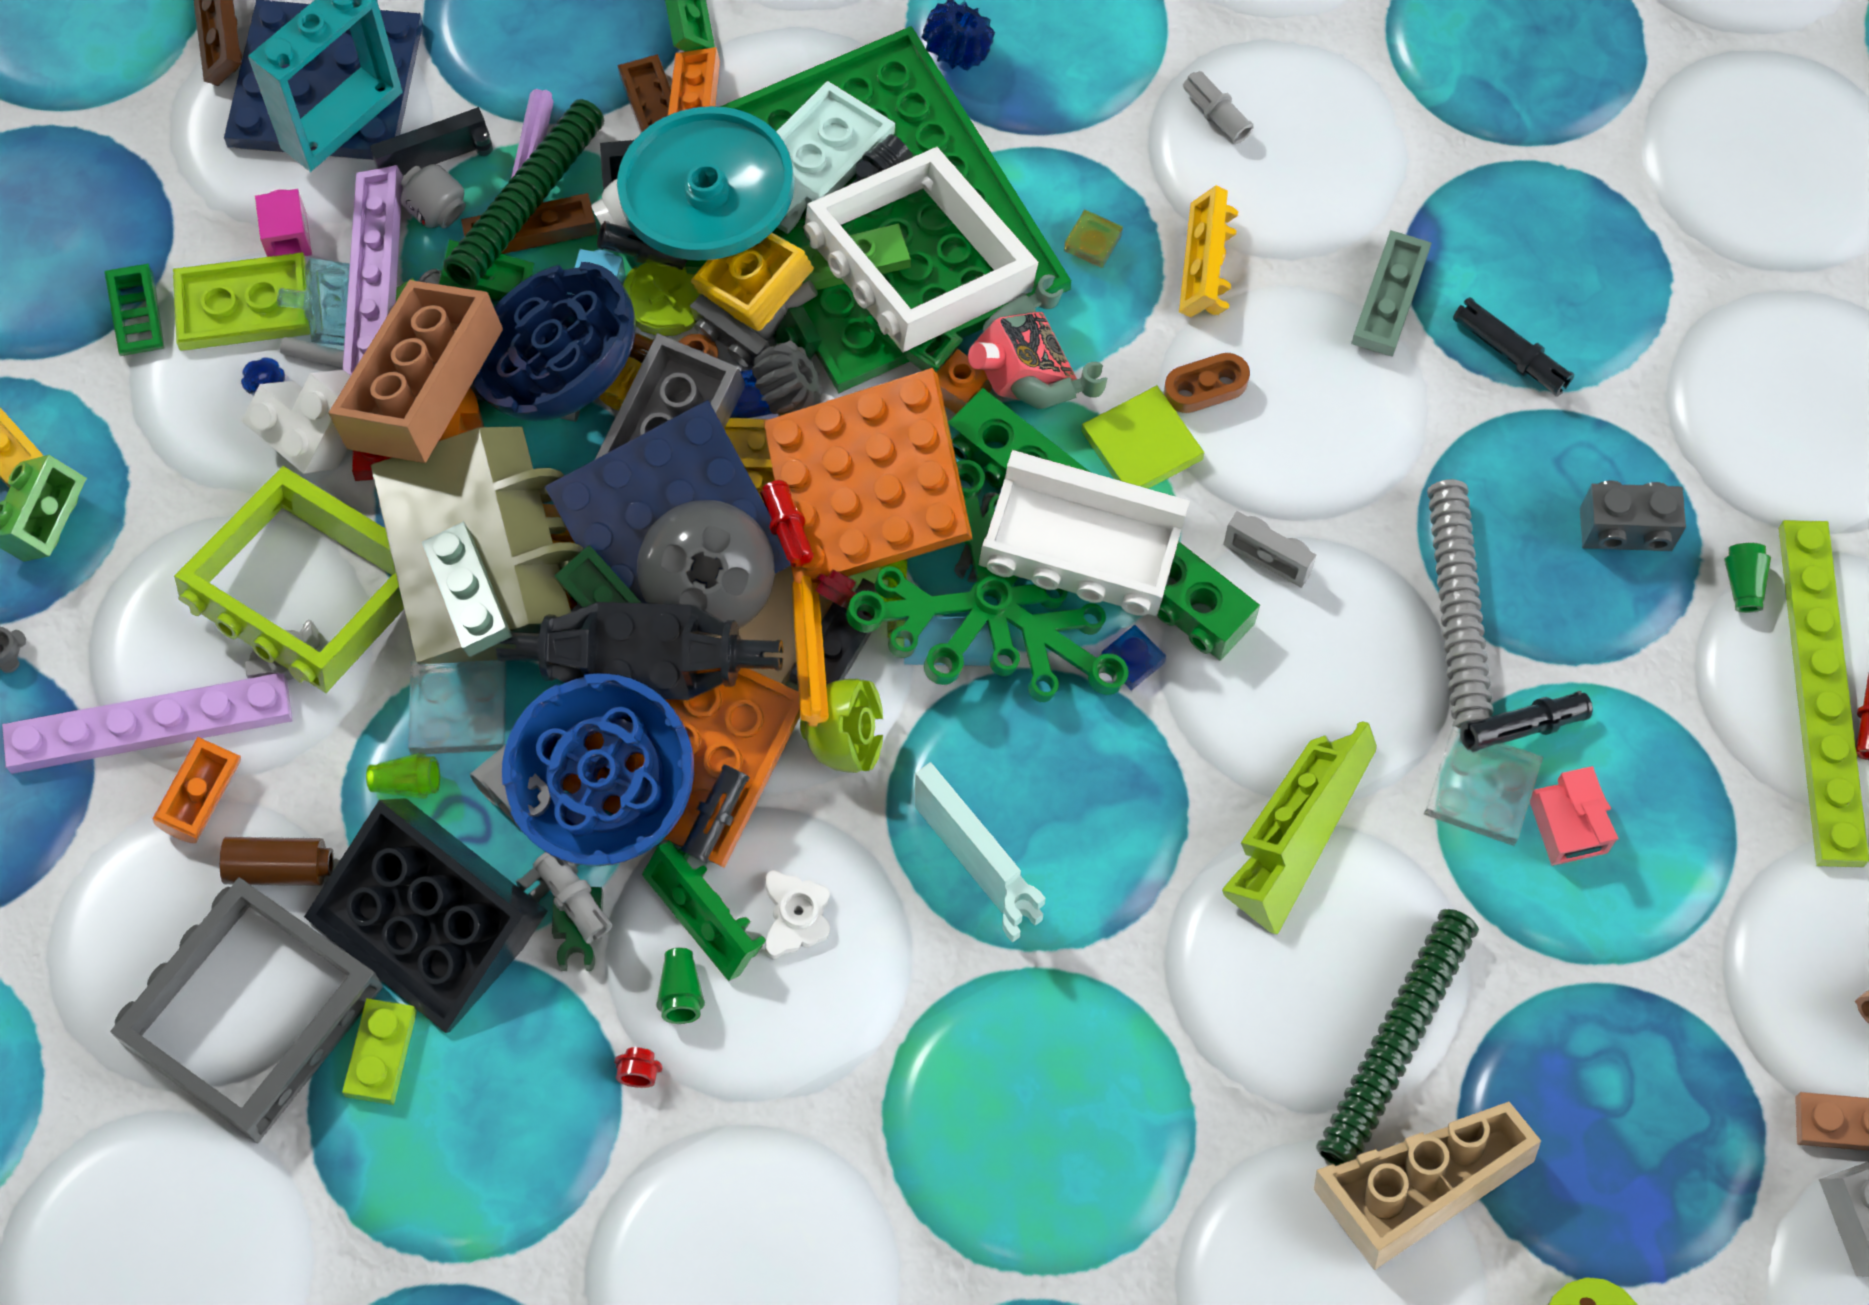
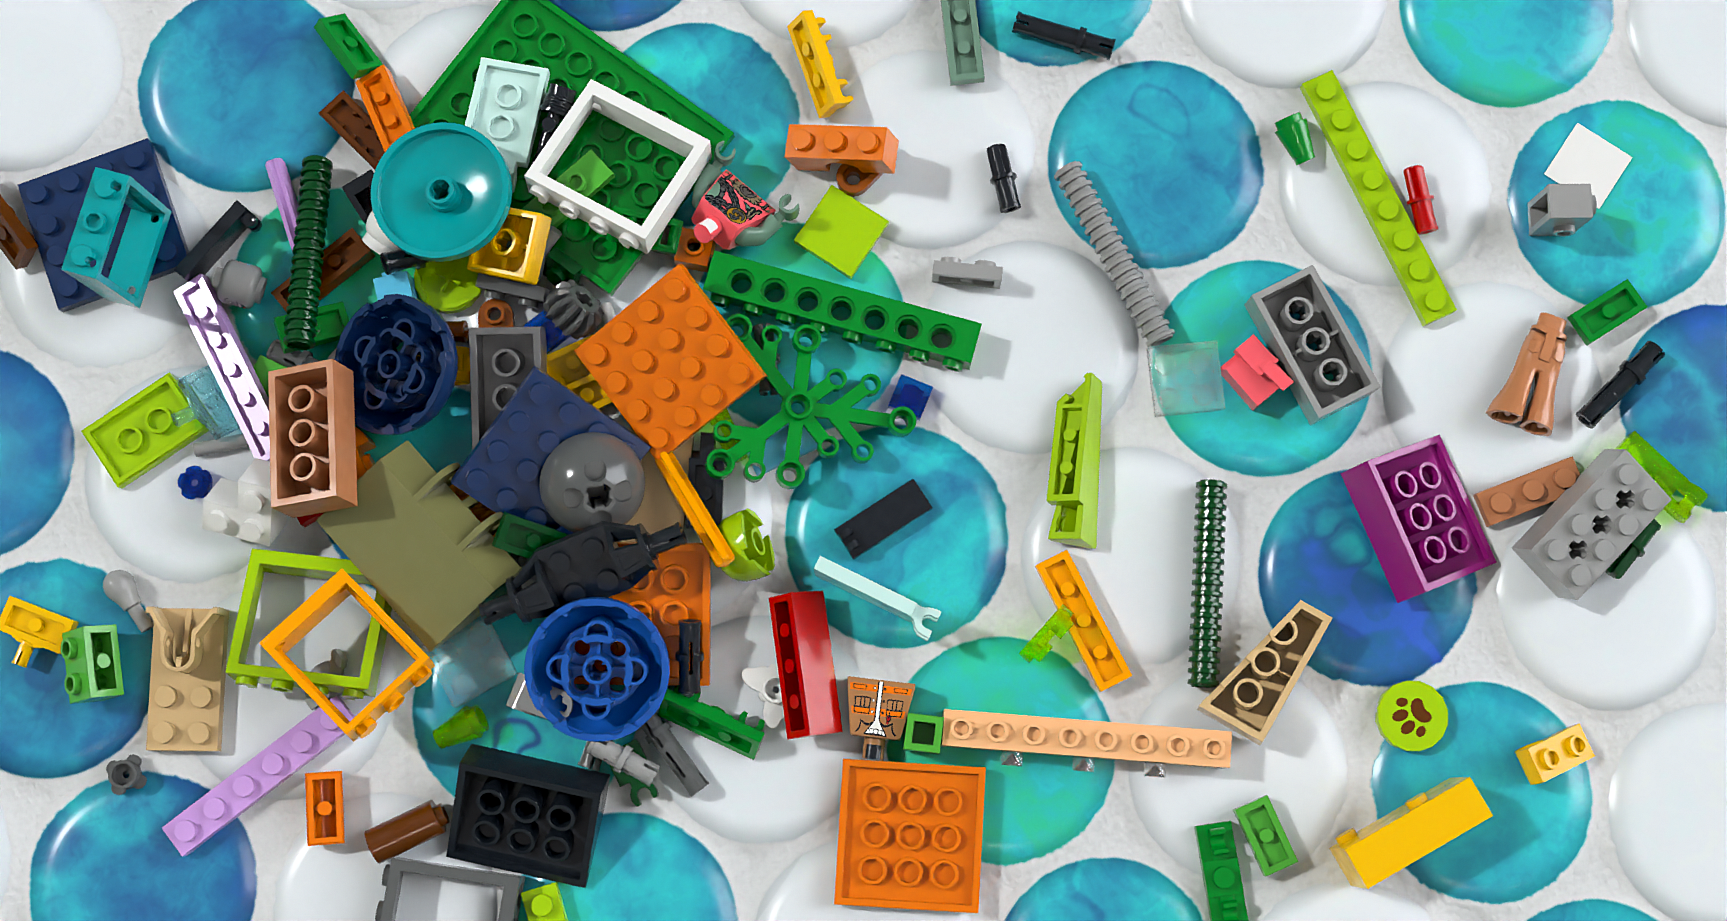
camera: 25 degrees left, 15 degrees up
green slope [104,263,165,356] -> none
dark pink brick [255,189,312,257] -> none
plate [422,521,512,657] -> none
red plate [614,1047,663,1088] -> none
green cone [656,948,705,1024] -> none
red axle [760,480,814,568] -> none
dark red plate [815,569,857,609] -> none
white panel [979,450,1190,616] -> none
clear yellow plate [1064,209,1123,268] -> none
black pin [1460,691,1593,753] -> none
dark grey brick [1580,480,1686,551] -> none
none -> light grey piece [103,570,154,633]
none -> tan plate [145,606,229,751]
none -> light orange window [259,568,435,742]
none -> dark grey pin [641,712,709,797]
none -> red brick [769,591,843,740]
none -> orange arch [784,124,899,174]
none -> black hinge [834,479,932,560]
none -> orange plate [834,759,986,913]
none -> torso [847,676,915,761]
none -> bright green brick [903,713,944,754]
none -> light nougat piece [941,709,1232,778]
none -> black axle [986,144,1021,213]
none -> clear neon green plate [1018,604,1074,663]
none -> light orange plate [1035,550,1132,693]
none -> light grey brick [1244,265,1381,426]
none -> magenta slope [1341,434,1497,603]

